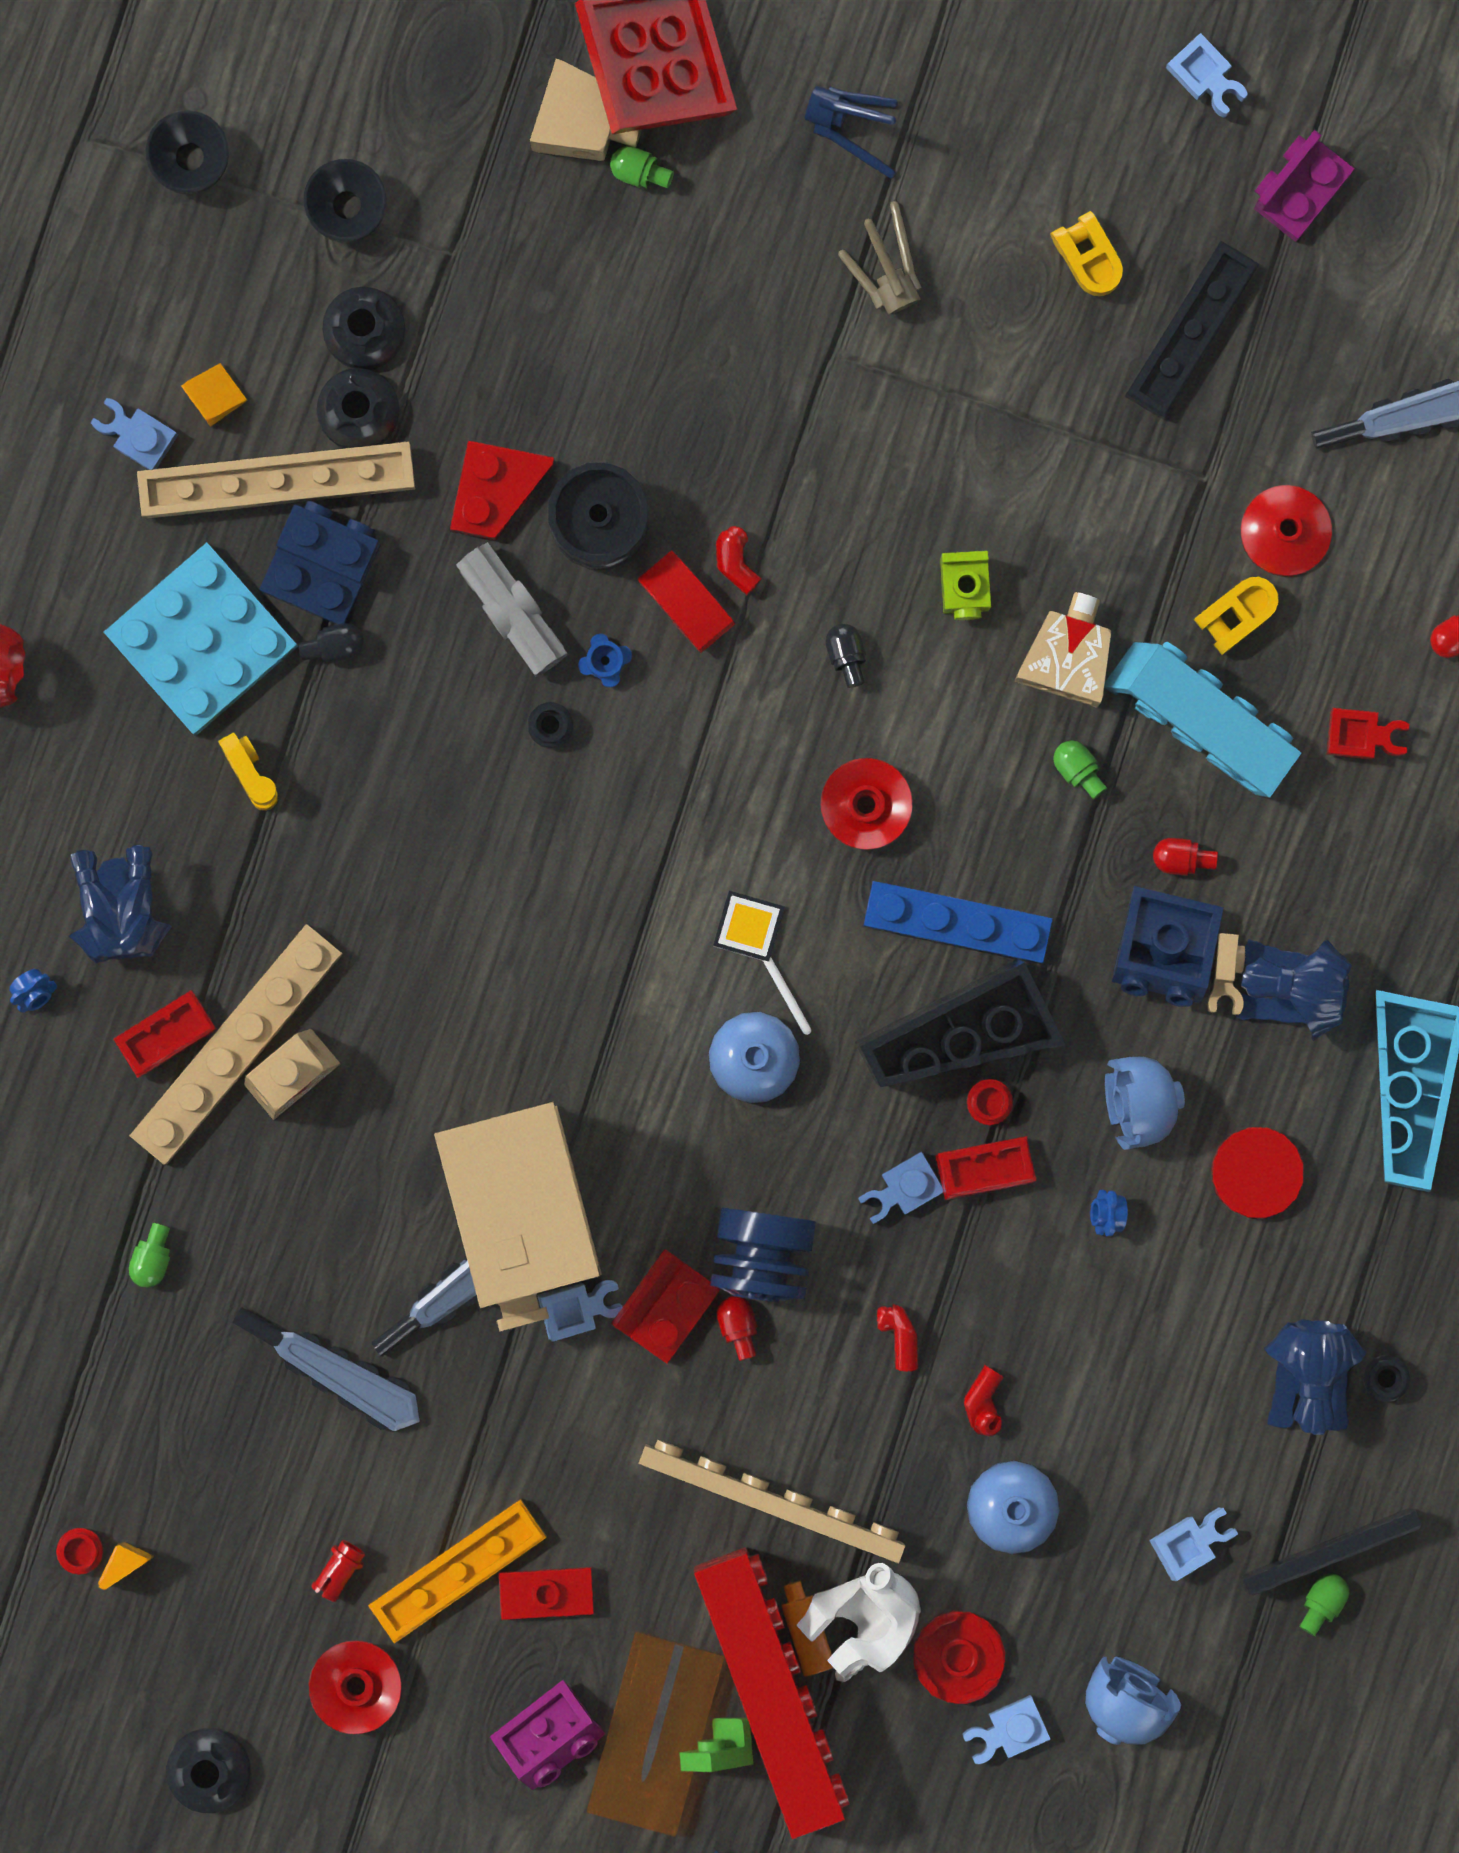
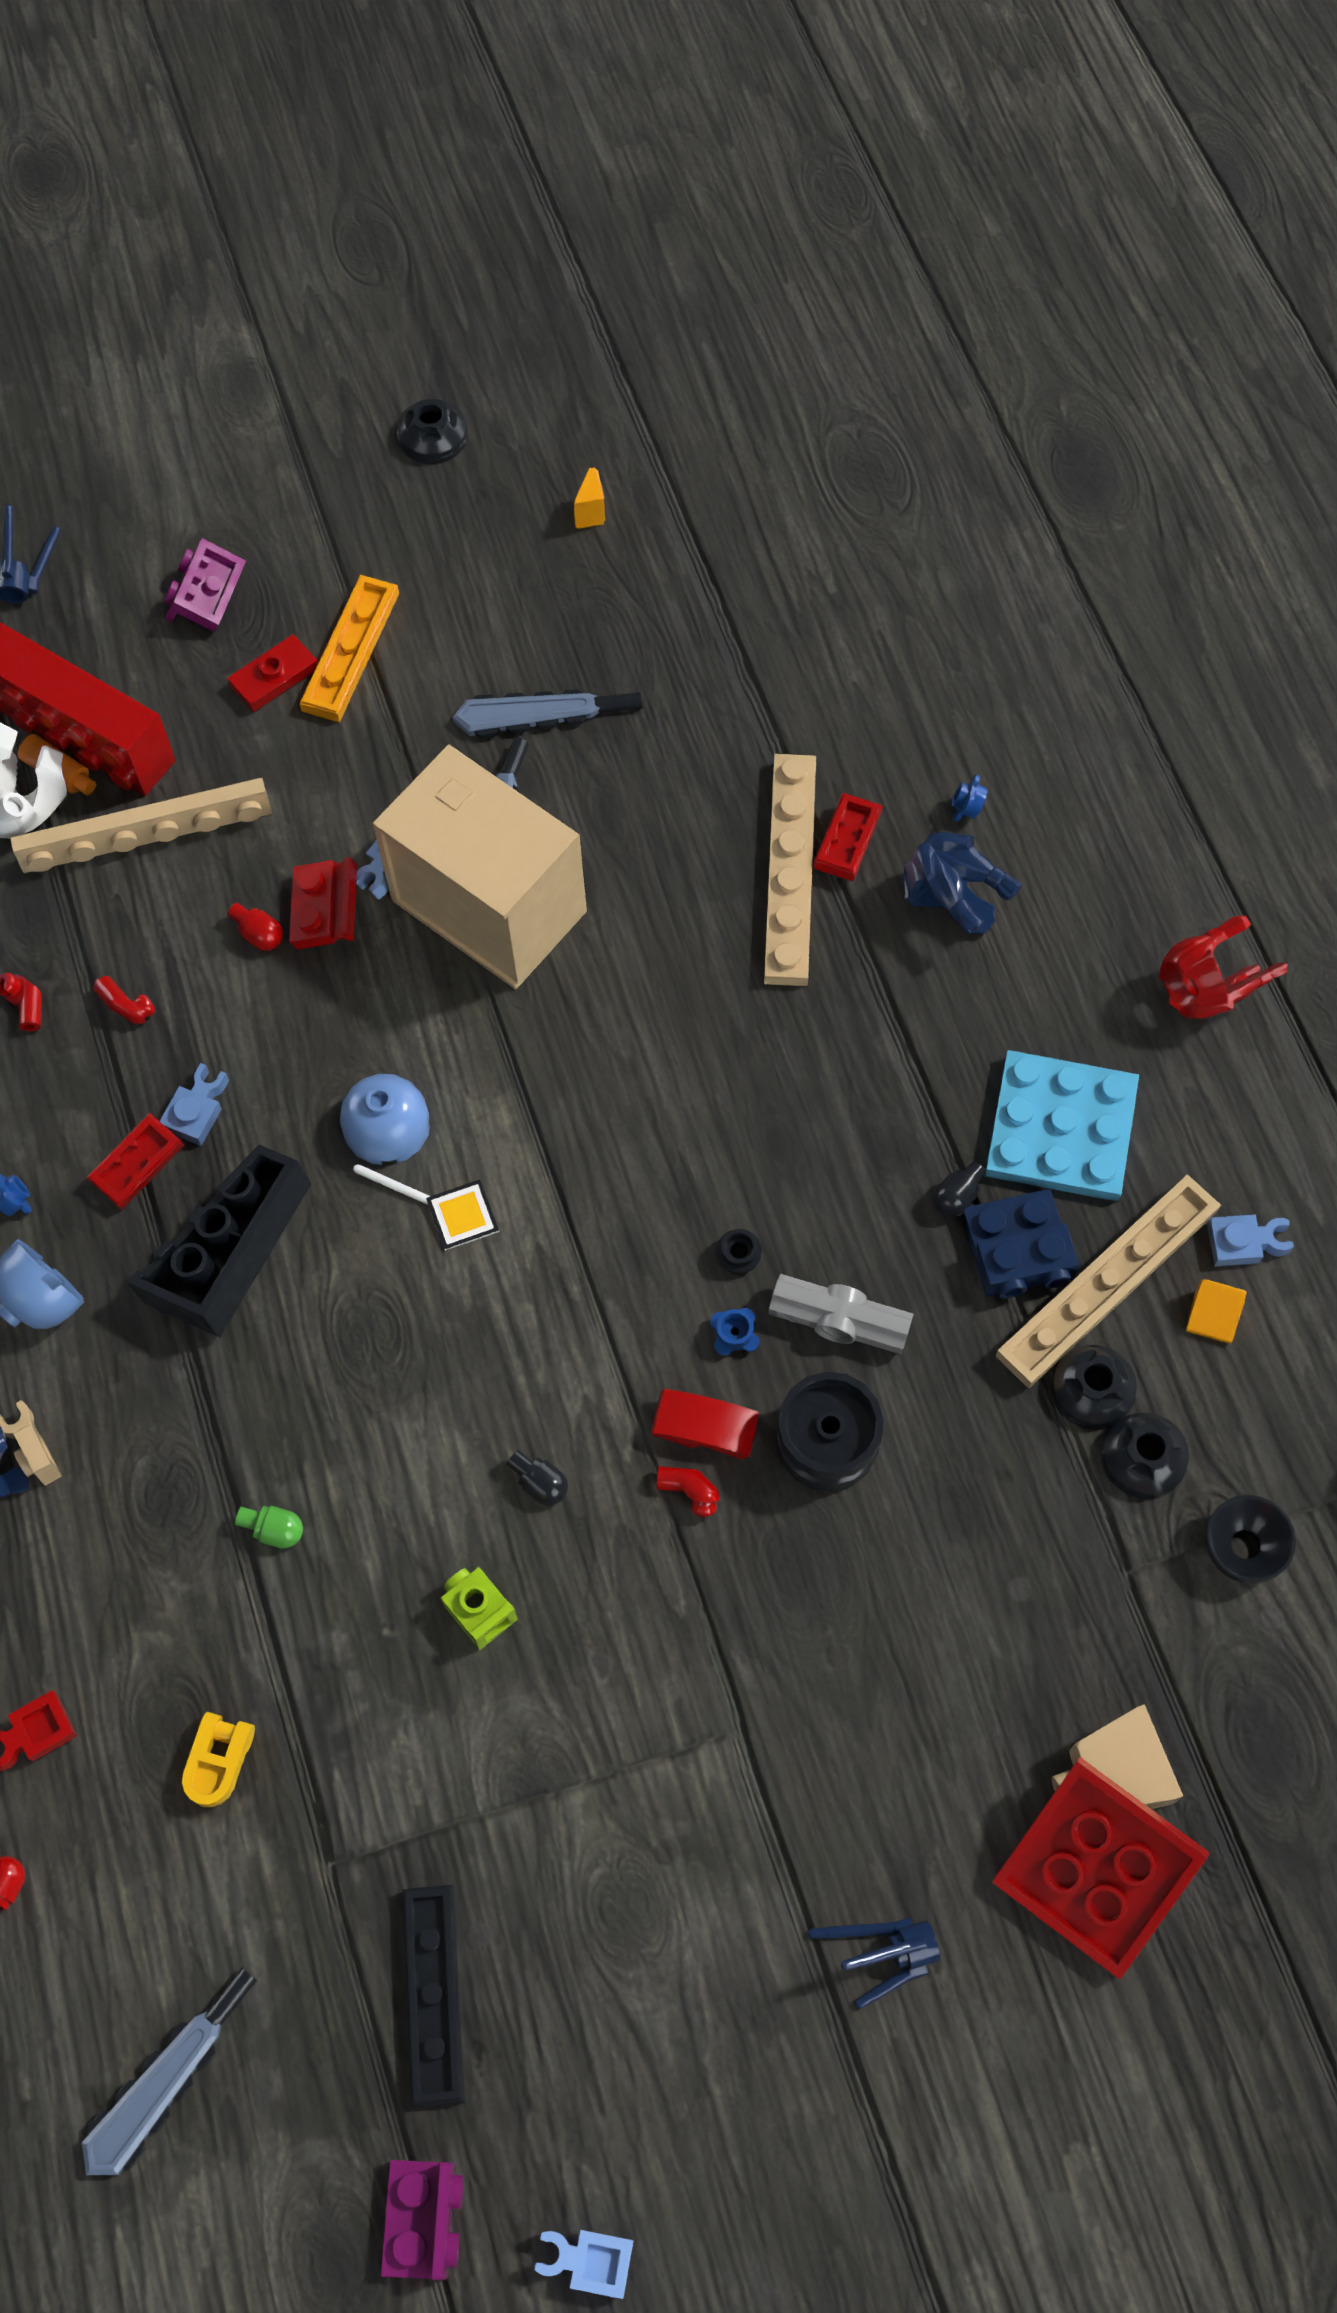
camera: 145 degrees right, 20 degrees down
red plate [56,1528,103,1575] -> none
bright green cylinder [129,1223,170,1288] -> none
yellow plate [218,732,278,811] -> none
tan torso [244,1029,340,1120] -> none
red dish [309,1640,402,1734] -> none
red pin [311,1540,365,1602] -> none
red wing [450,440,555,540] -> none
clear orange tile [587,1631,724,1837] -> none
bright green cylinder [610,146,674,189] -> none
bright green bracket [679,1717,753,1772] -> none
dark blue wheel [710,1208,816,1302] -> none
red dish [821,758,912,850] -> none
dark tan plant [838,201,922,315] -> none
blue plate [863,881,1052,964] -> none
red plate [967,1079,1013,1125] -> none
tan torso [1015,592,1111,707] -> none
yellow plate [1050,211,1123,296] -> none
medium azure wedge [1104,642,1301,797] -> none
dark blue plate [1112,886,1224,1007] -> none
red cylinder [1153,838,1218,876] -> none
red dish [1241,485,1332,576] -> none

